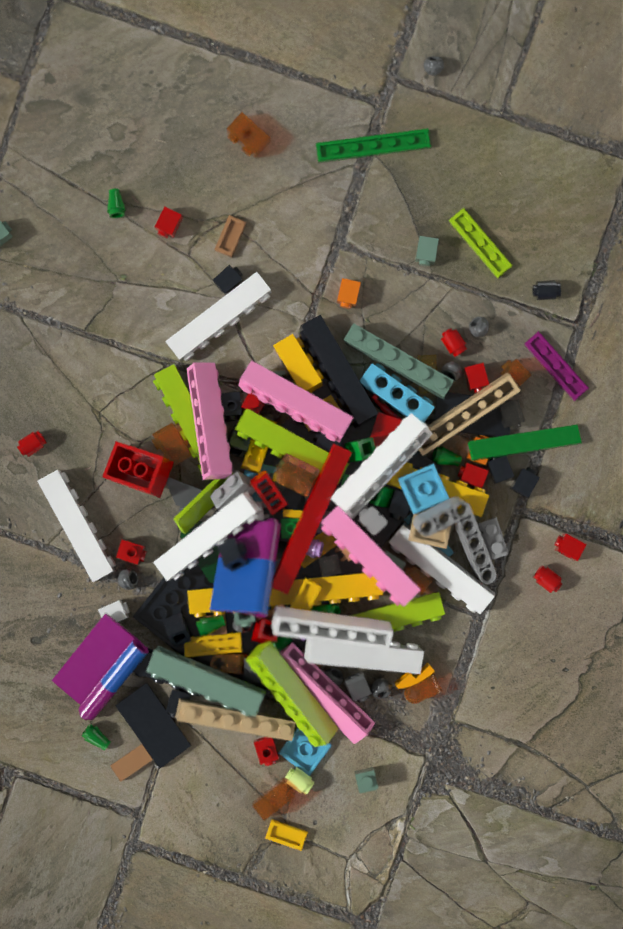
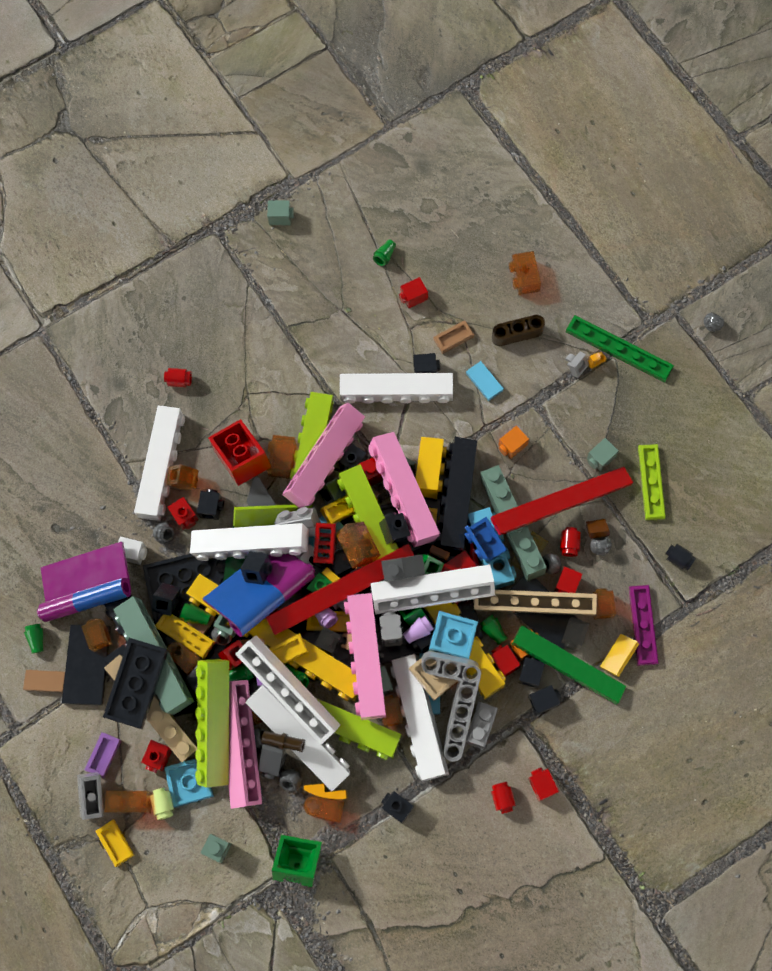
camera: 45 degrees right, 15 degrees down
none -> light grey brick [77,772,104,820]
none -> clear orange brick [81,618,112,651]
none -> medium lavender tile [84,732,122,778]
none -> black tile [103,638,169,729]
none -> clear orange brick [166,464,199,490]
none -> black brick [197,489,224,520]
none -> dark brown pin [262,731,305,752]
none -> green brick [272,835,322,887]
none -> black brick [379,512,411,545]
none -> dark grey slope [381,554,425,581]
none -> black brick [381,791,414,824]
none -> lavender cone [403,616,434,644]
none -> reddish brown tile [429,545,450,563]
none -> blue bracket [465,517,507,563]
none -> medium azure tile [466,361,504,402]
none -> red tile [490,467,633,536]
none -> dark brown beam [492,315,545,346]
none -> light grey tile [566,351,589,378]
none -> reddish brown tile [586,519,610,539]
none -> light orange tile [588,352,607,369]
none -> yellow tile [600,634,639,677]

